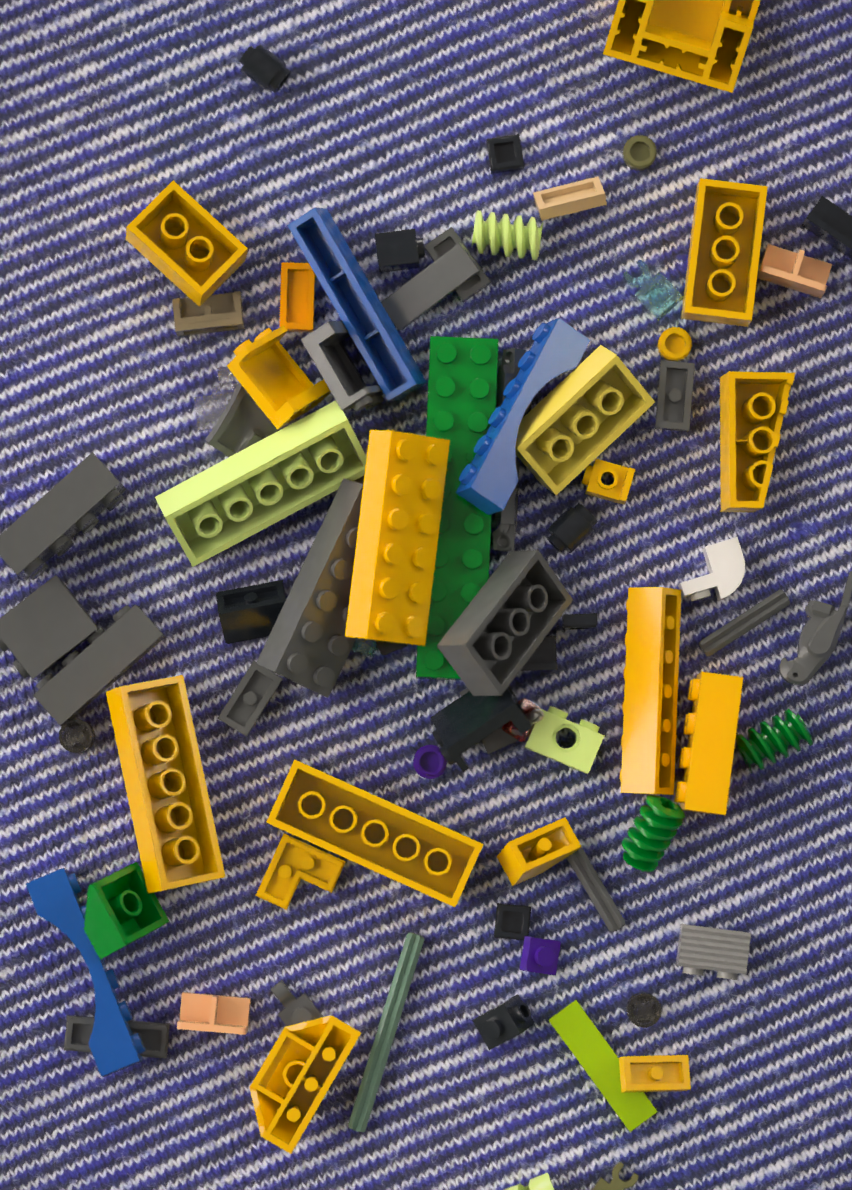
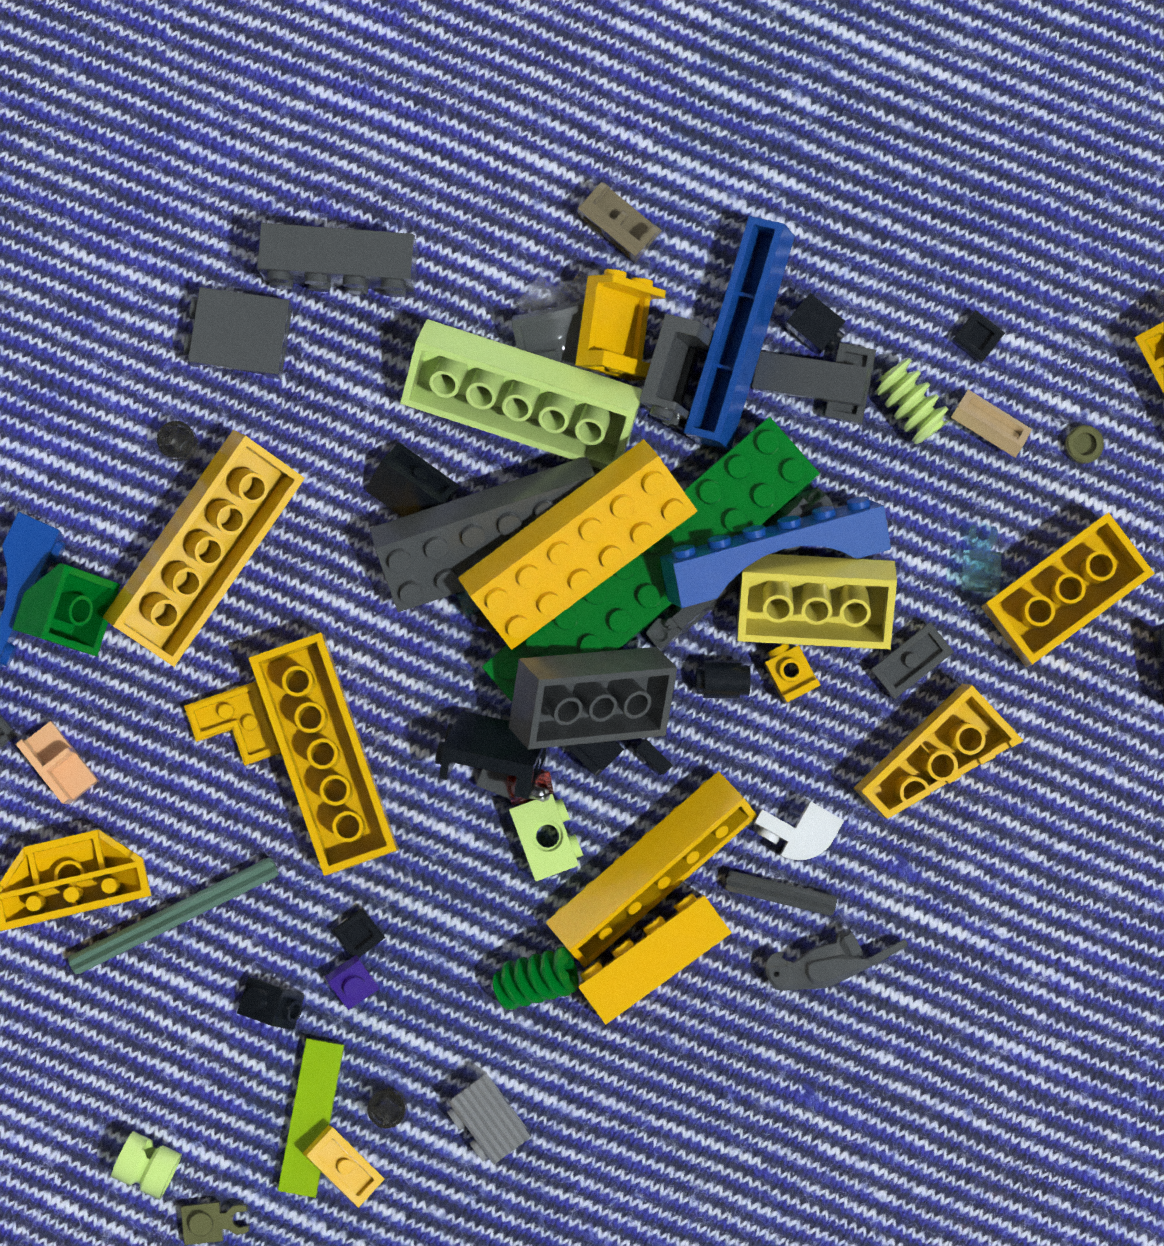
camera: 45 degrees right, 0 degrees up
dark grey brick [33,604,166,727] -> none
yellow brick [125,180,248,307] -> none
dark grey plate [217,661,283,737] -> none
black brick [239,44,291,93] -> none
dark grey plate [271,980,324,1026] -> none
light orange tile [279,262,315,332] -> none
dark purple plate [413,745,447,779] -> none
yellow slope [497,817,582,886] -> none
dark grey axle [566,847,625,932] -> none
yellow tile [657,327,692,362] -> none
green piece [735,709,813,774] -> none
light nougat panel [757,244,832,298] -> none

